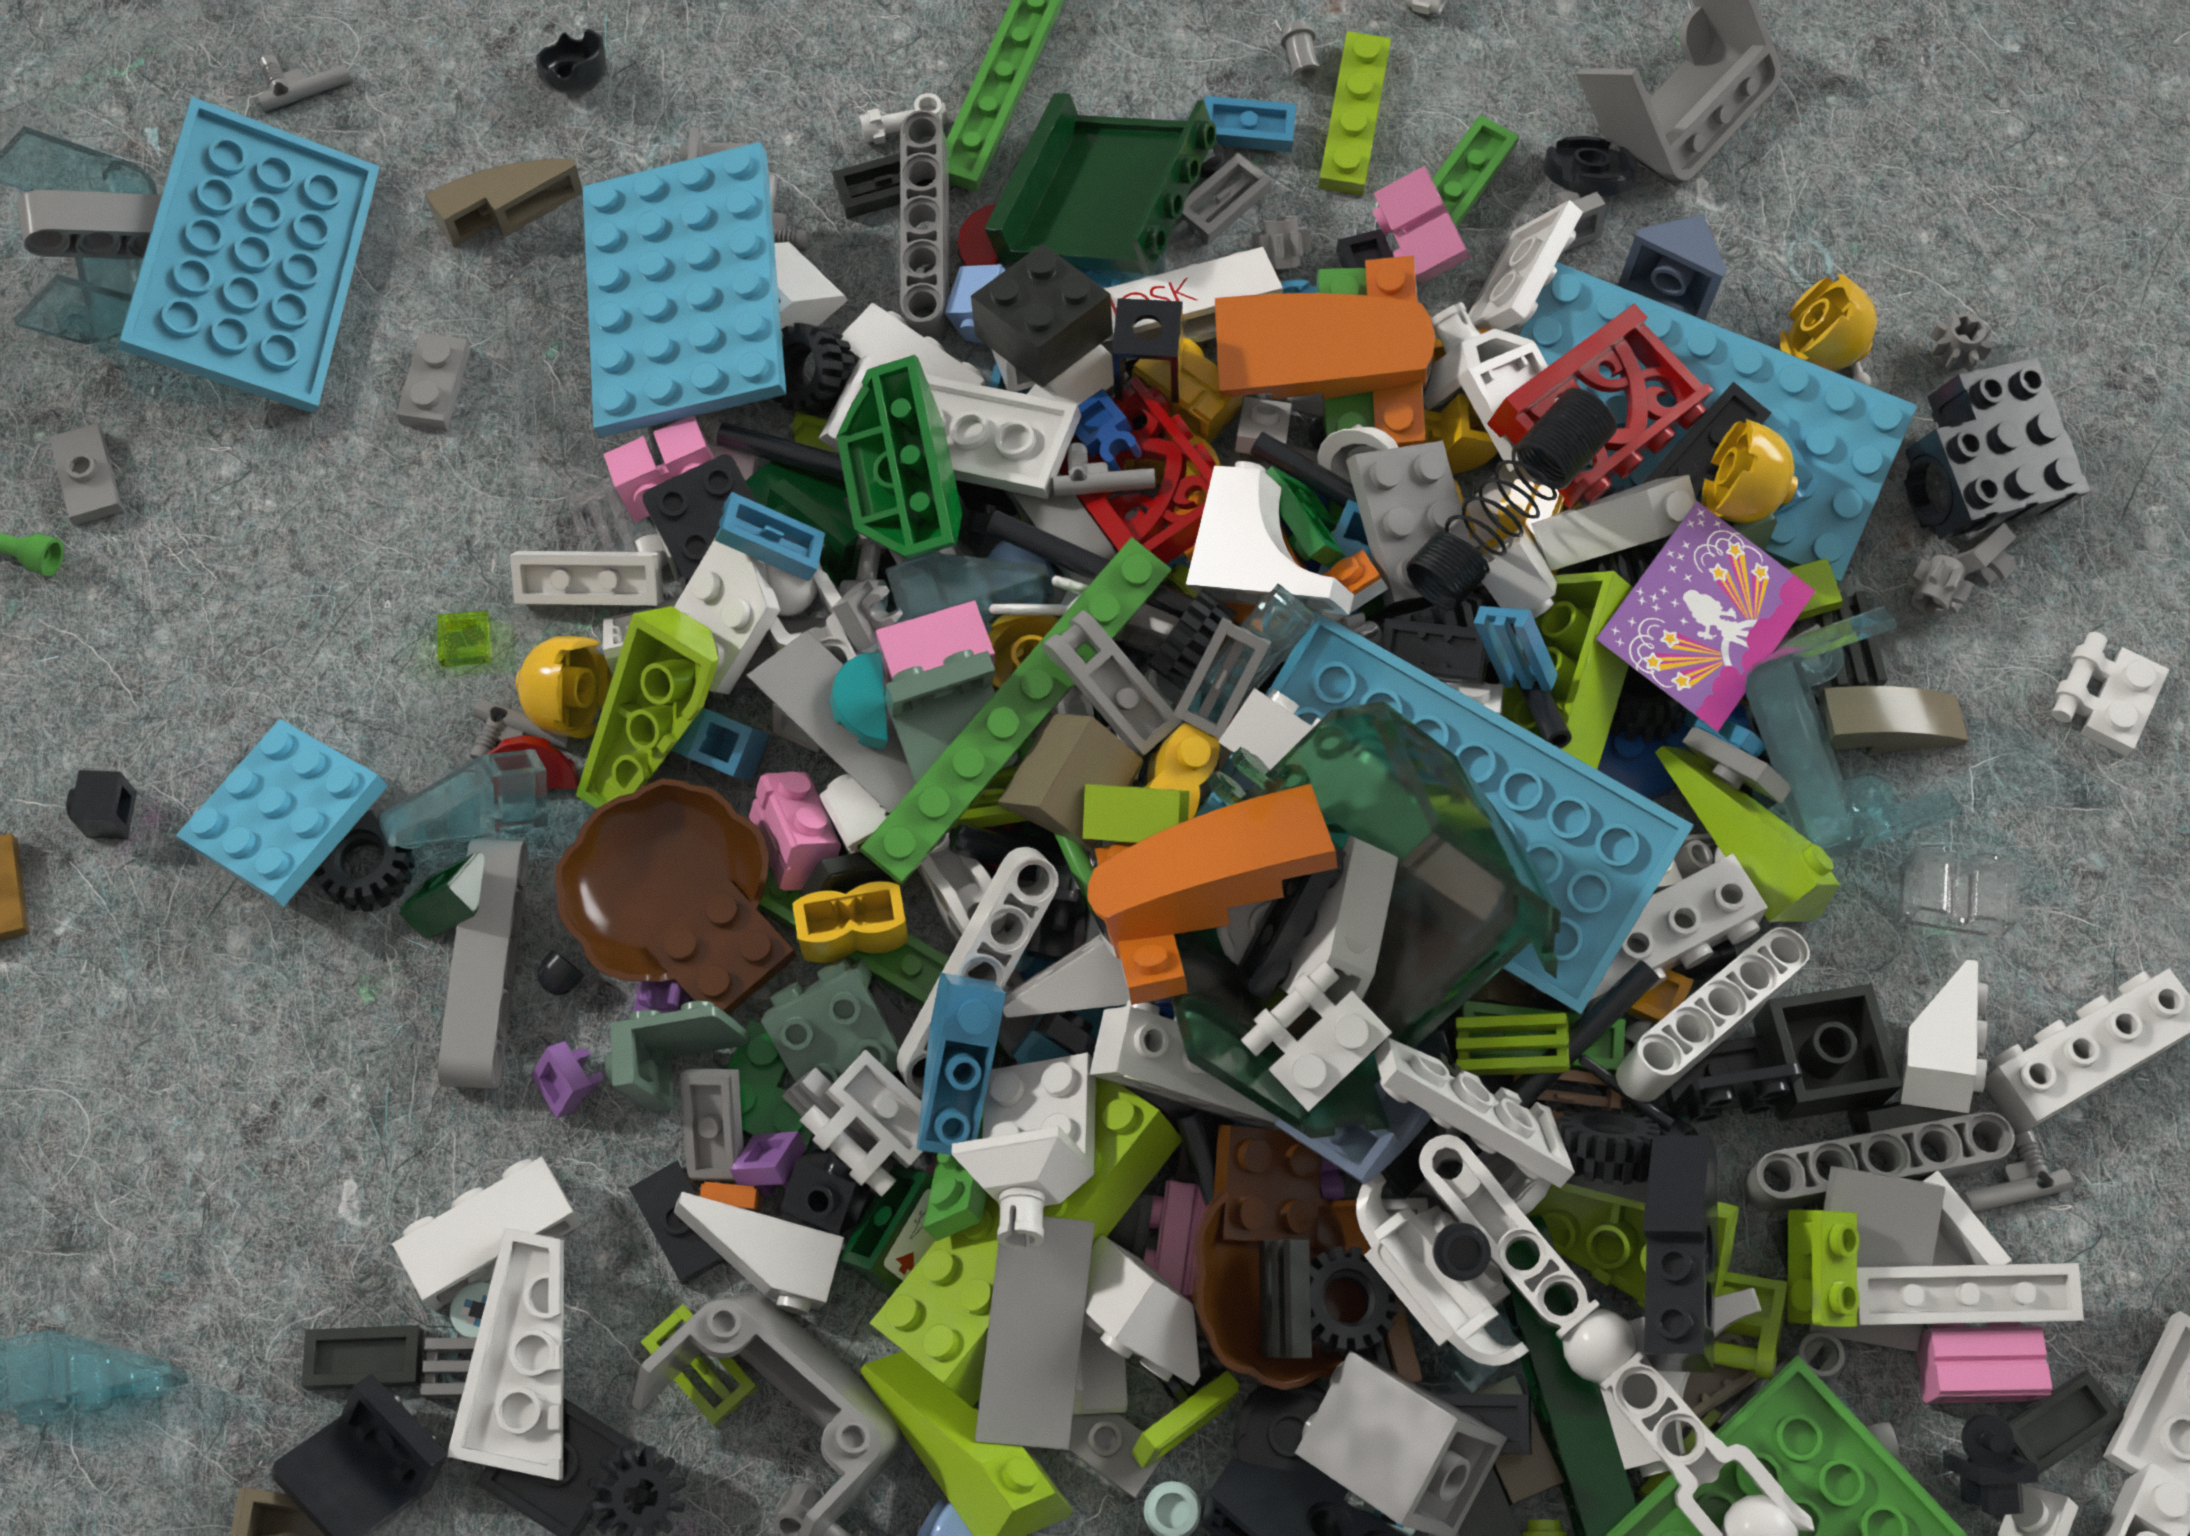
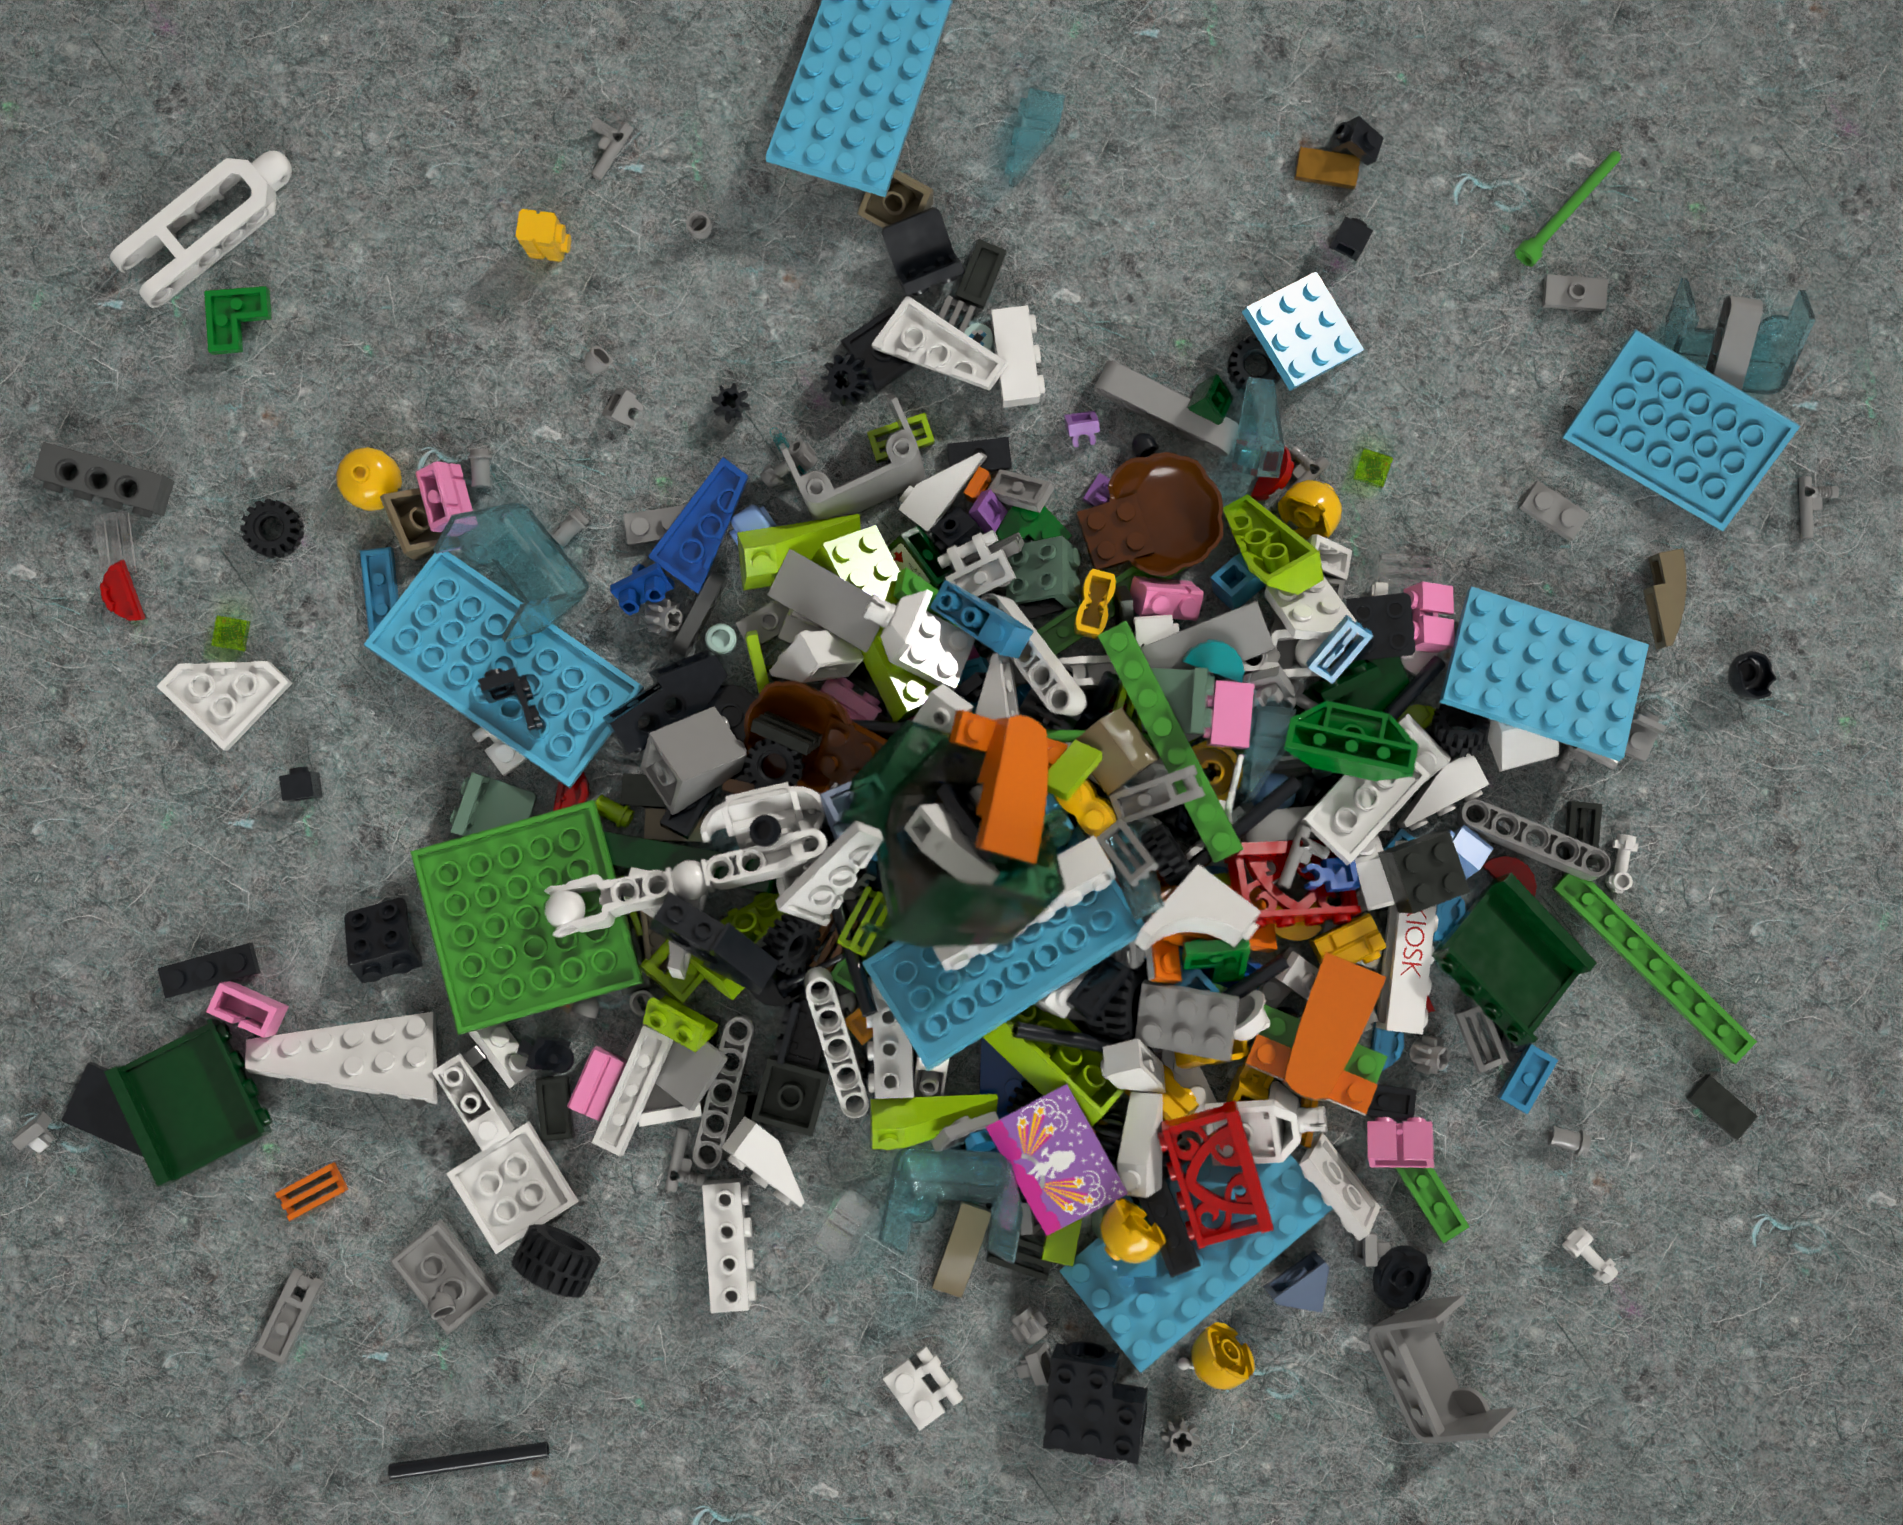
camera: 110 degrees right, 20 degrees up
white plate [510,551,664,606] -> none
sand green bracket [605,1001,750,1113] -> none
black piece [1112,298,1184,403] -> none
white plate [1241,961,1392,1112] -> none
lime plate [1318,31,1391,196] -> none
black piece [1406,388,1617,610] -> none
dark azure tile [1473,606,1558,691] -> none

